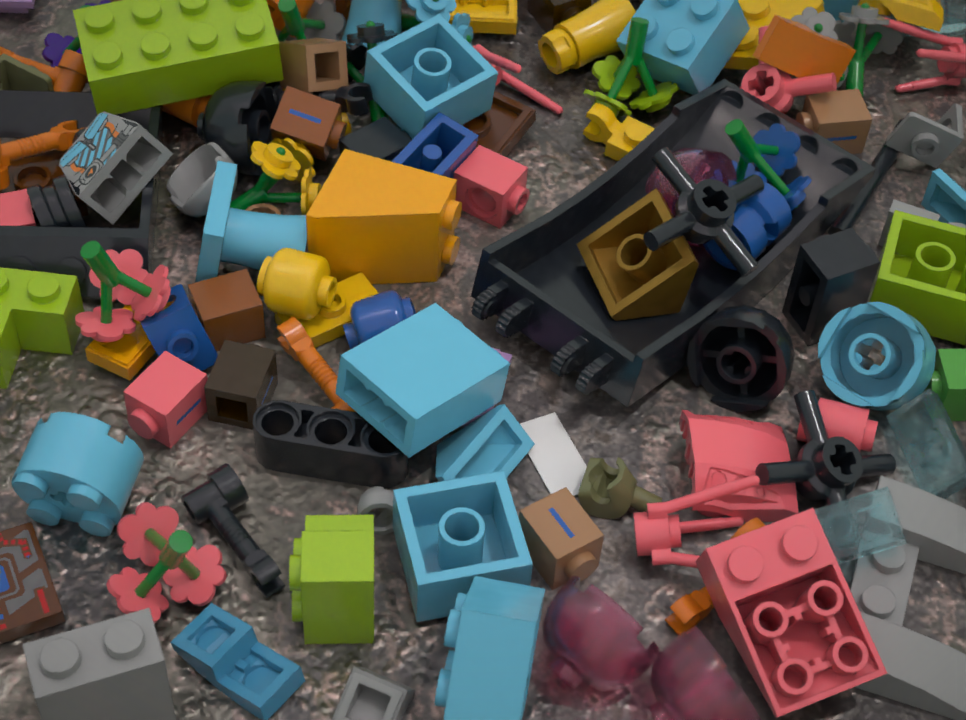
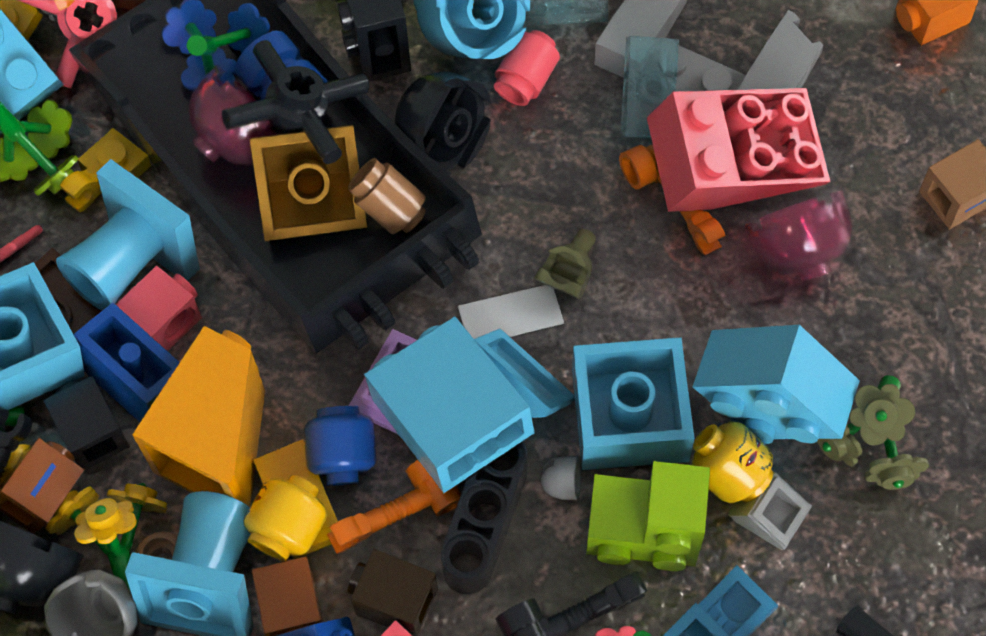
camera: 75 degrees left, 15 degrees up
medium nougat brick [518,487,604,590] -> none
clear pink cylinder [541,575,661,691] -> none
coral plant [633,475,760,568] -> none
coral slope [679,410,799,522] -> none
black bar [755,390,896,550] -> none
none -> medium azure plant [56,159,200,311]
none -> medium nougat brick [348,158,426,234]
none -> yellow head [691,421,773,503]

